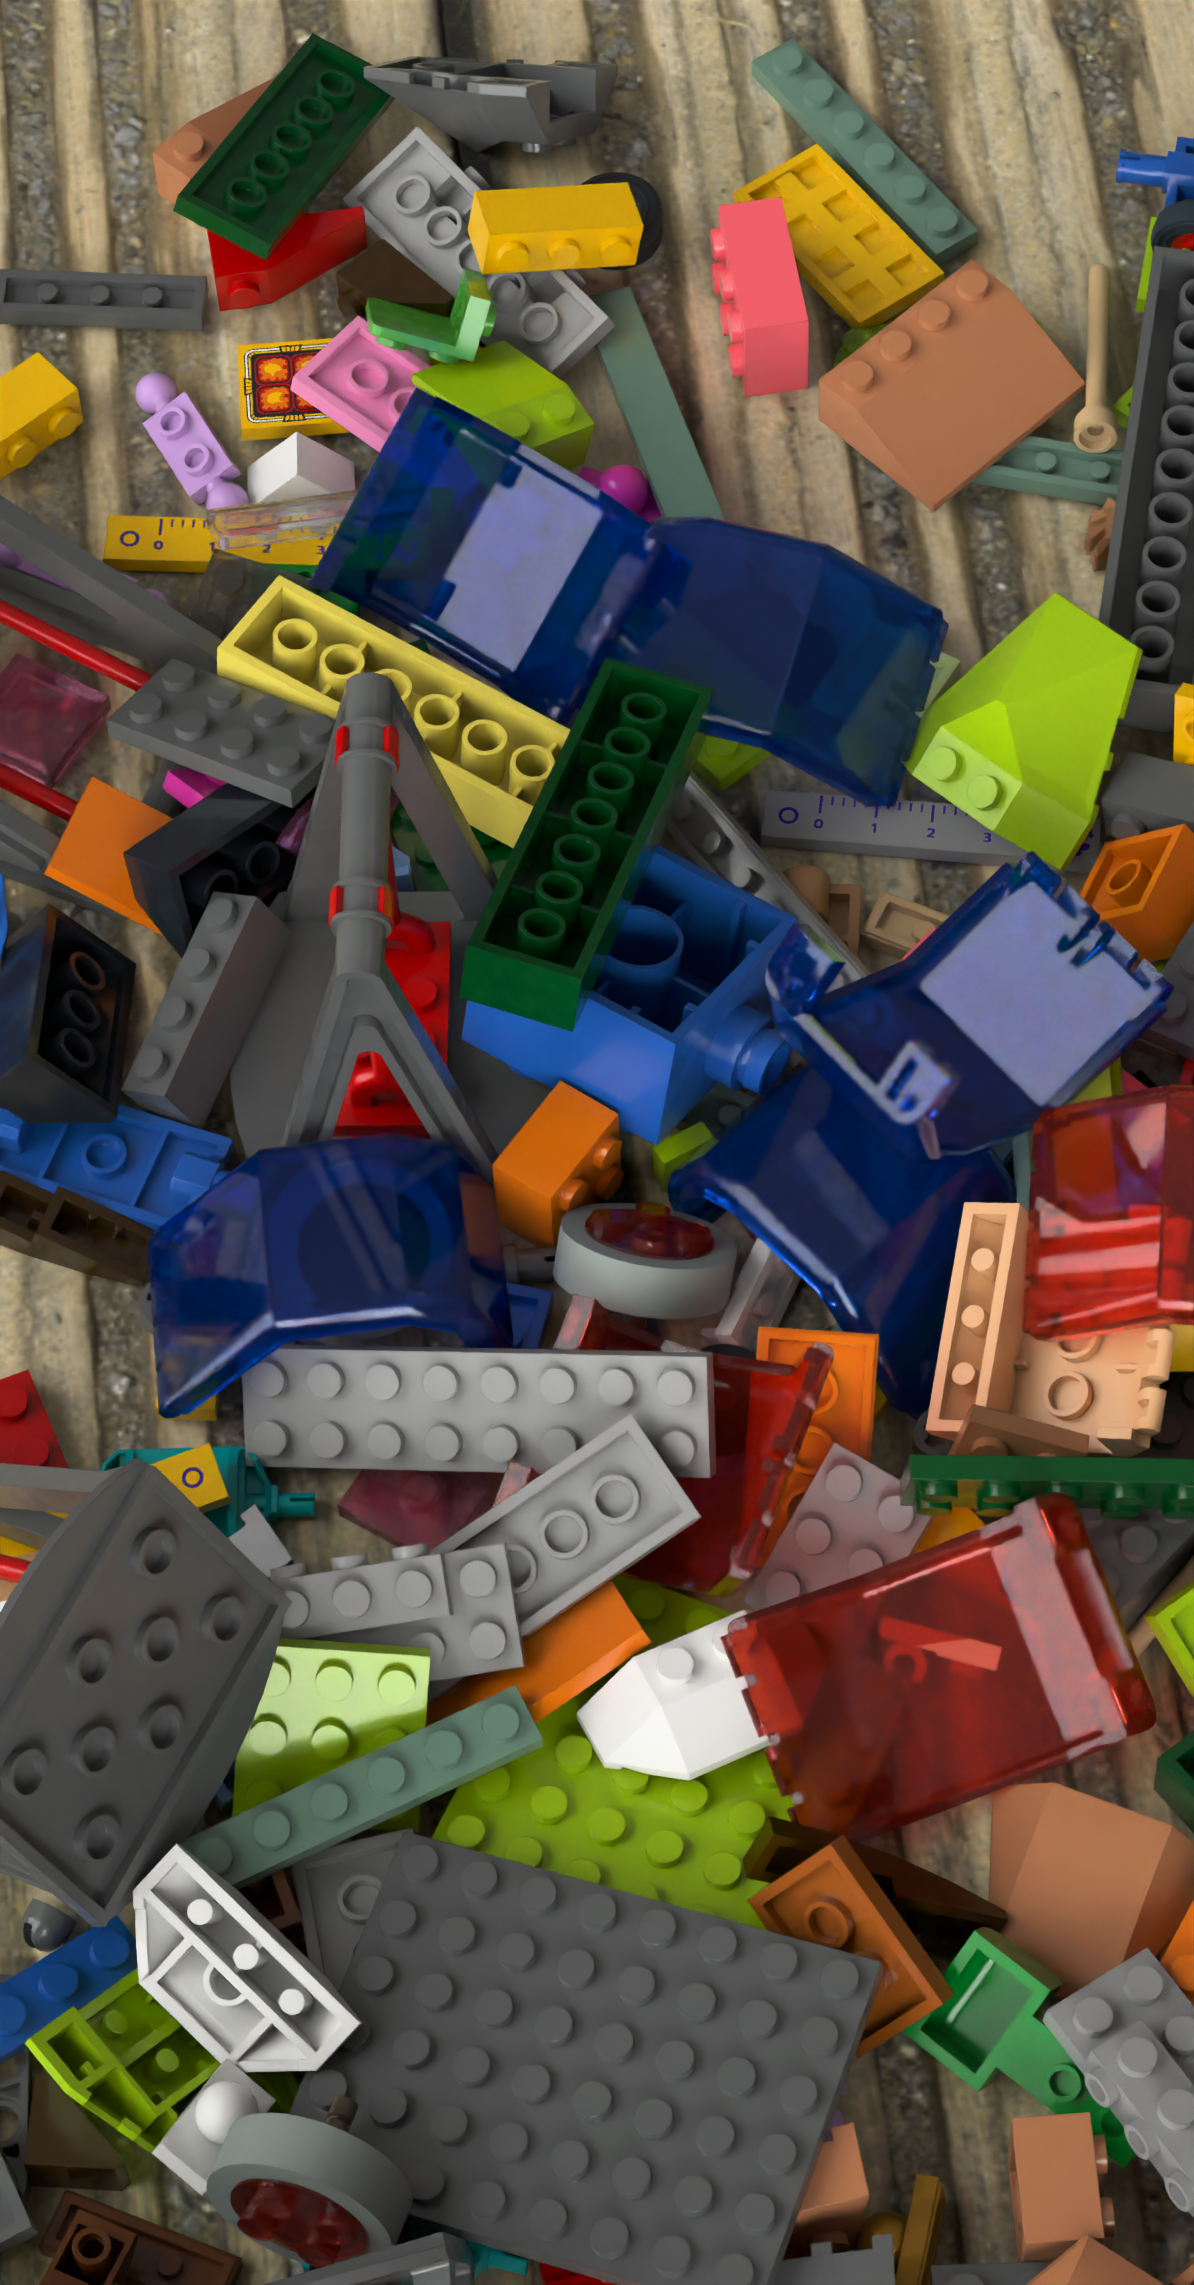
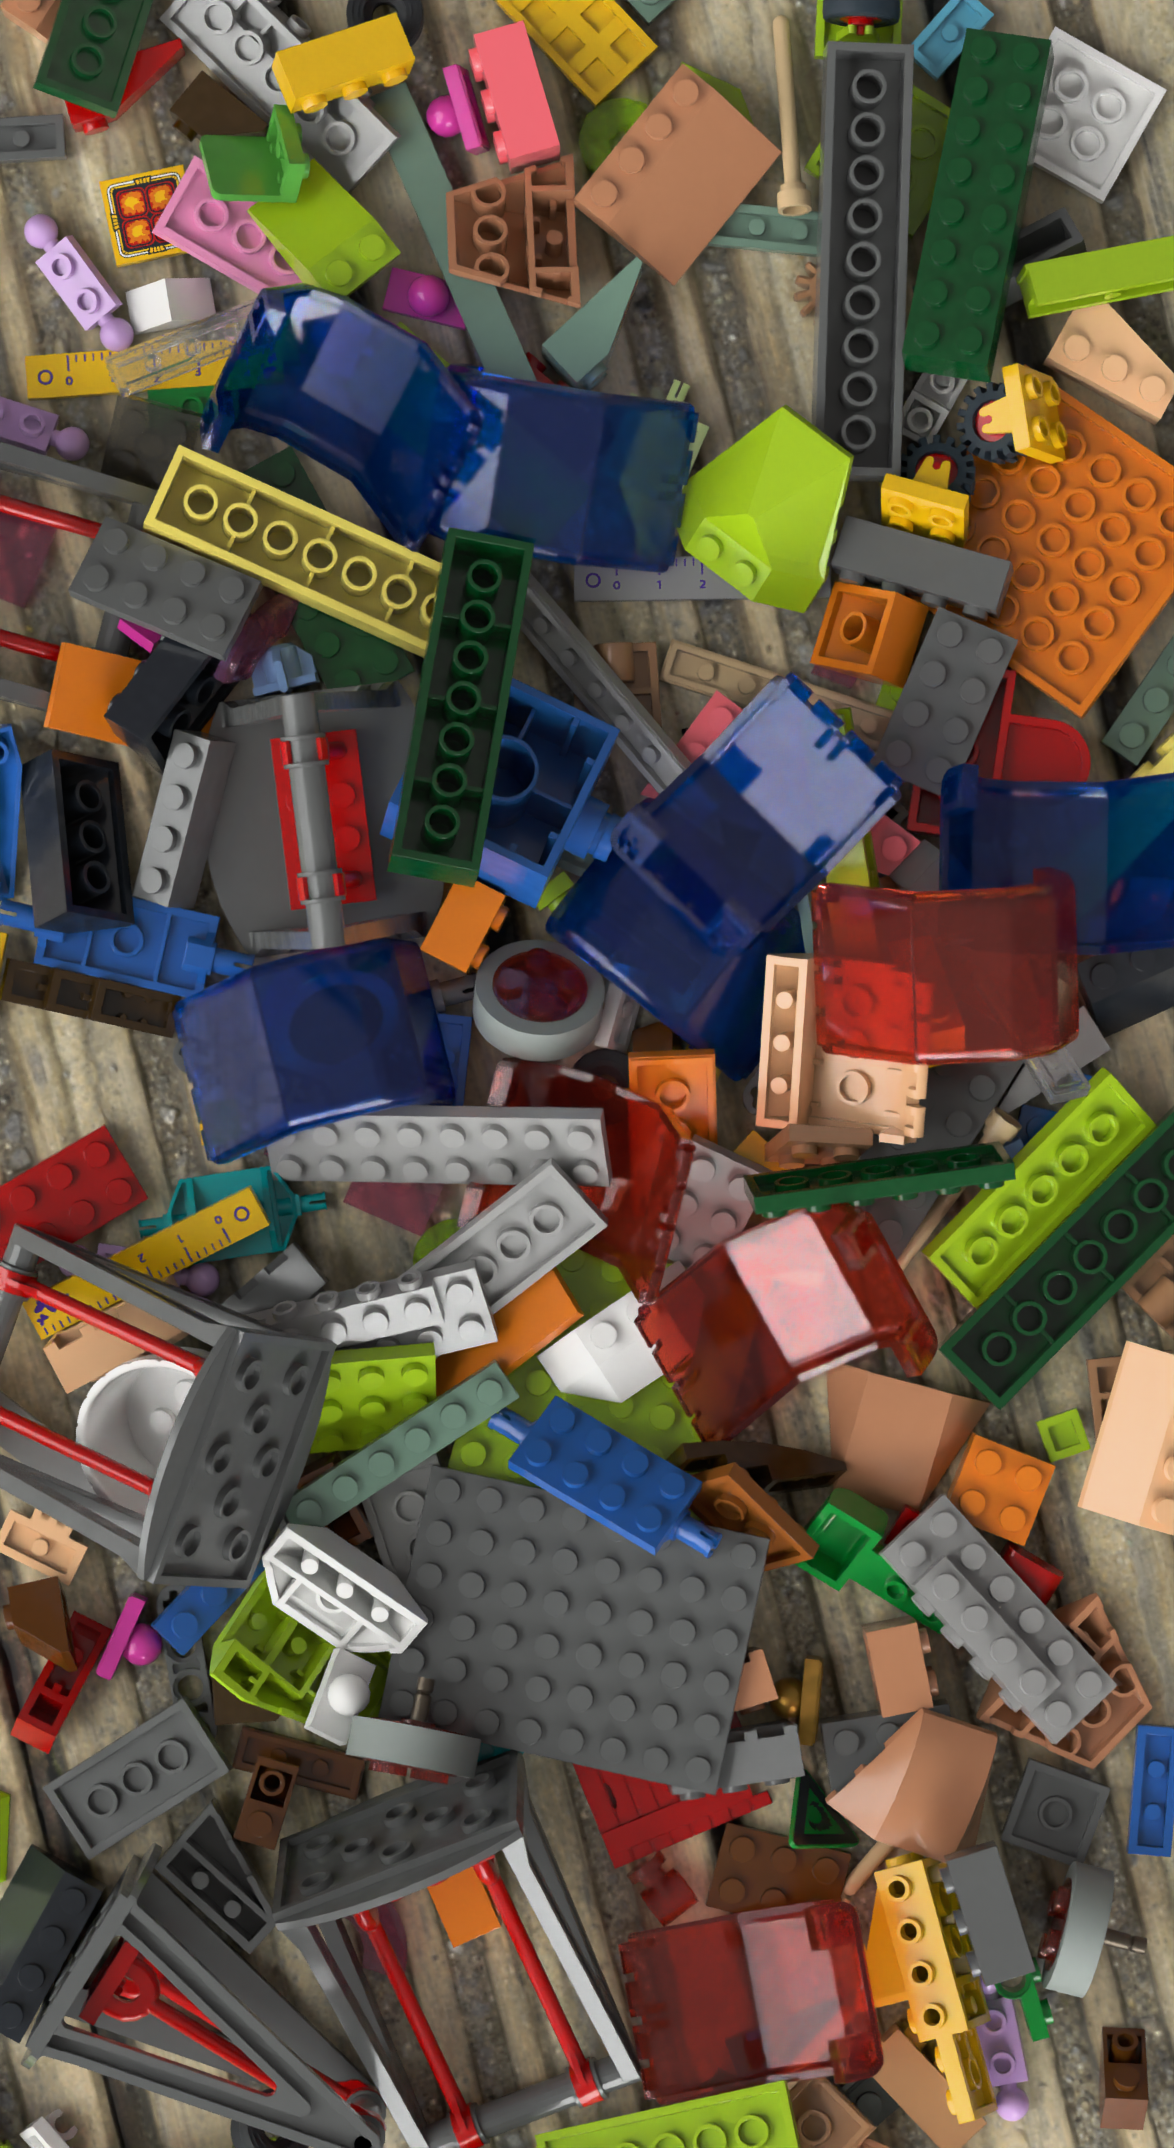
camera: 10 degrees left, 30 degrees up
none -> dark pink tile [426,64,491,155]
none -> nougat wedge [446,153,581,309]
none -> blue plate [488,1395,722,1558]
none -> sand green slope [542,257,643,394]

